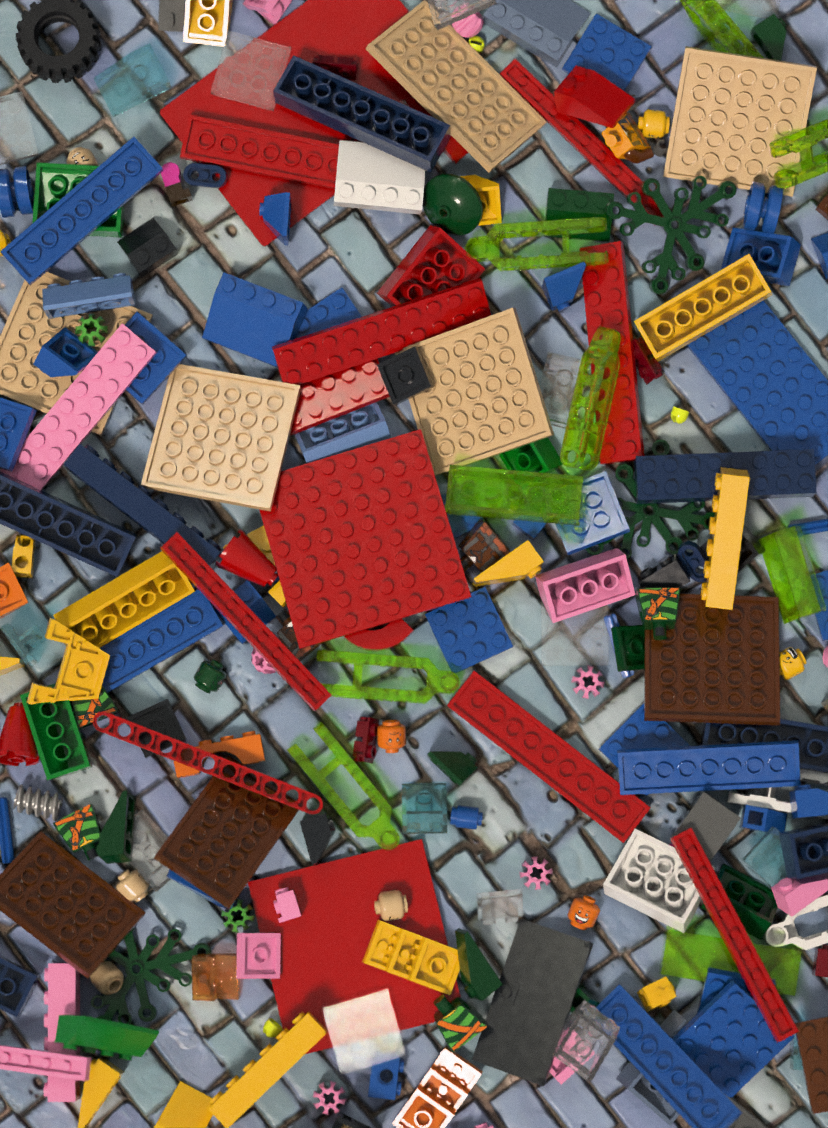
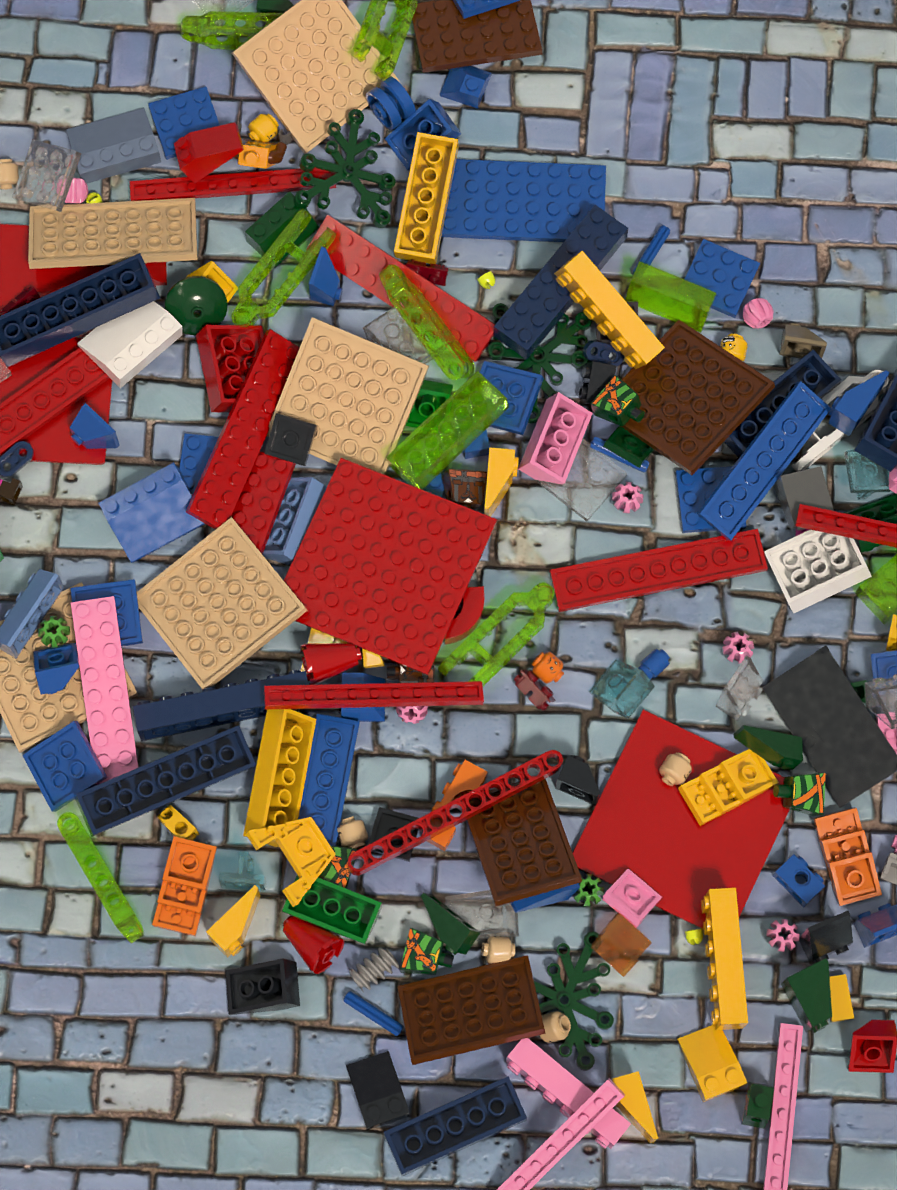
camera: 50 degrees left, 10 degrees down
green slope [55,1015,159,1061] -> none
black slope [117,218,178,278] -> none
dark green head [194,659,227,694] -> none
bright pink brick [273,887,302,923] -> none
clear neon green piece [287,722,400,851] -> none
clear plate [322,989,406,1074] -> none
blue plate [425,587,513,675] -> none
dark green slope [427,751,478,787] -> none
orange head [567,895,600,930] -> none
blue slope [739,805,787,835] -> none
none -> tan head [337,816,369,849]

